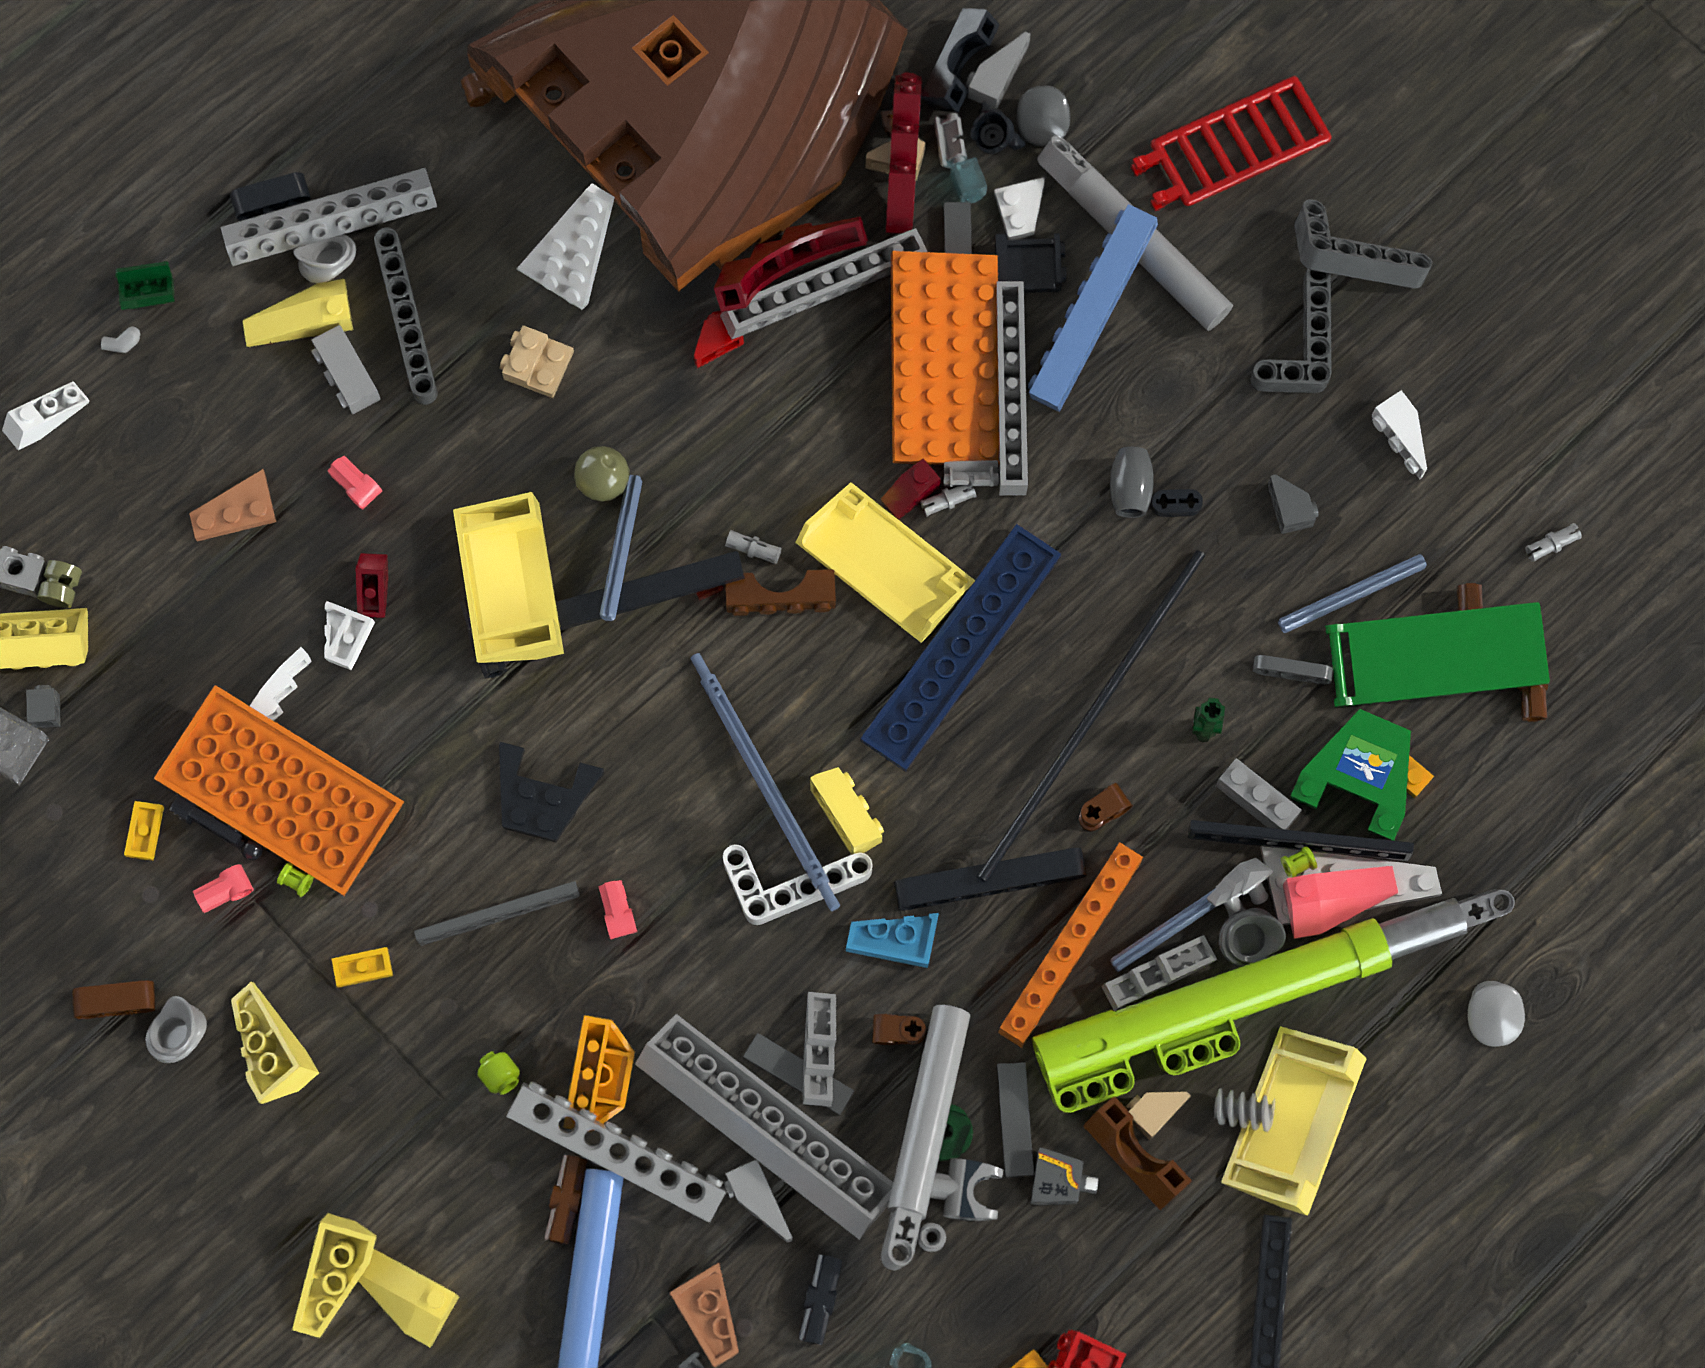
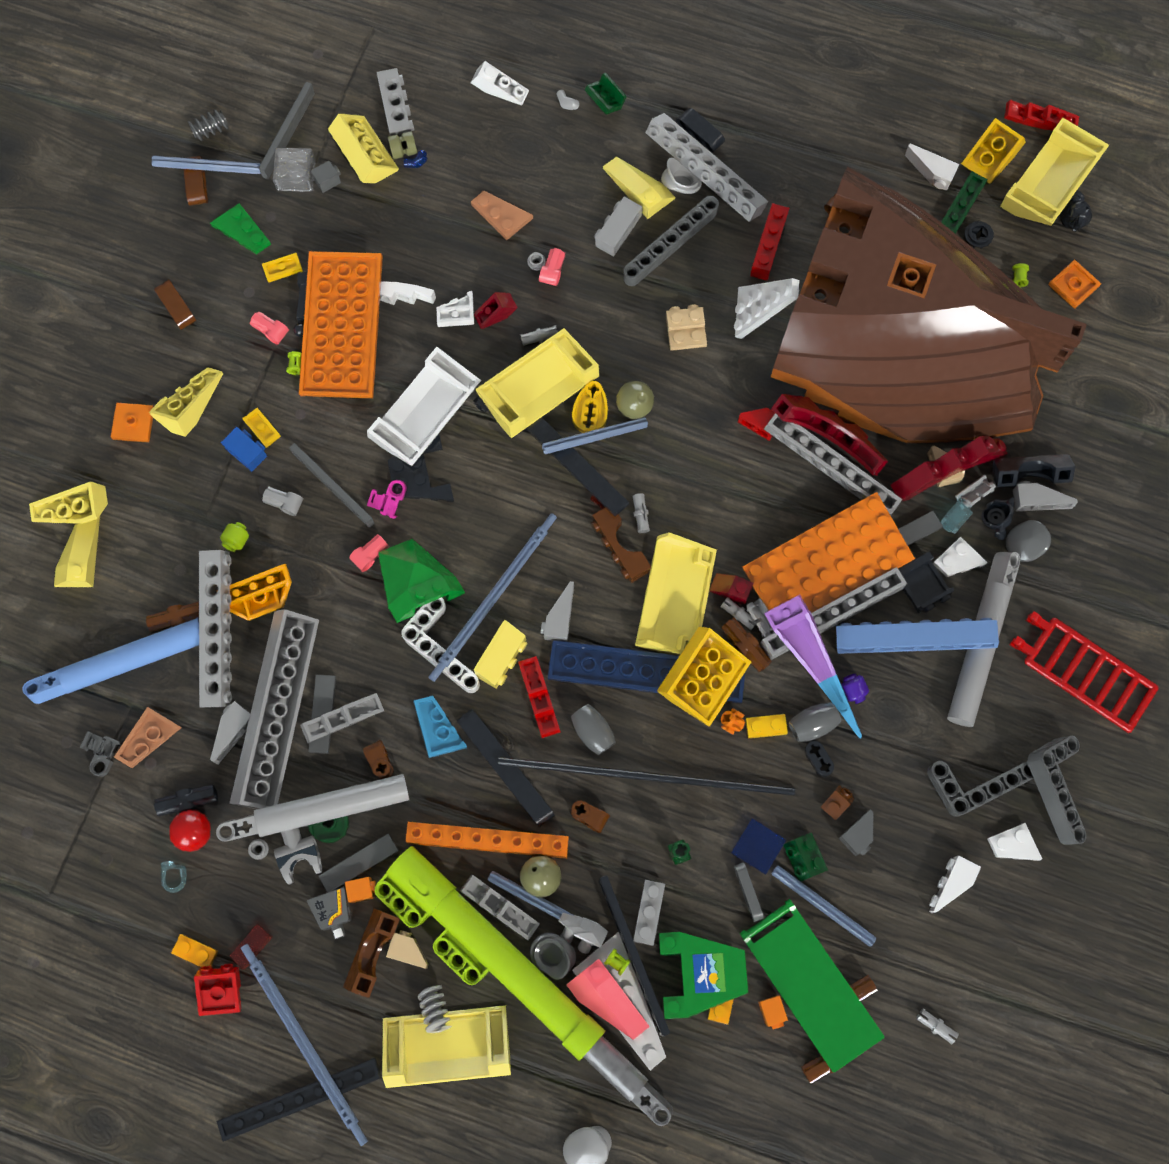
camera: 65 degrees right, 0 degrees up
light grey piece [146,996,207,1063] -> none
none -> orange plate [111,403,154,442]
none -> red piece [170,810,210,852]
none -> green wing [210,203,271,255]
none -> blue brick [221,427,267,472]
none -> clear red slope [230,924,272,969]
none -> sand blue axle [241,944,368,1146]
none -> light grey piece [262,487,303,516]
none -> orange brick [345,877,376,903]
none -> white slope [367,347,481,466]
none -> dark pink piece [367,480,407,519]
none -> green wedge [378,539,465,623]
none -> clear blue arm [404,150,428,168]
none -> red slope [518,656,560,738]
none -> light grey pin [520,325,558,346]
none -> olive piece [520,855,562,898]
none -> light grey plate [527,252,546,270]
none -> light grey slope [541,581,574,642]
none -> dark grey piece [571,704,616,755]
none -> yellow piece [572,381,608,433]
none -> yellow slope [657,627,751,727]
none -> reddish brown piece [721,618,772,673]
none -> orange gear [721,708,745,734]
none -> clear blue tile [731,819,786,875]
none -> yellow plate [745,714,788,739]
none -> red brick [750,203,789,281]
none -> orange brick [758,995,788,1029]
none -> medium lavender plate [764,594,862,738]
none -> dark green bracket [783,833,828,882]
none -> reddish brown bracket [821,785,854,820]
none -> dark purple head [841,673,869,704]
none -> white wing [987,823,1042,861]

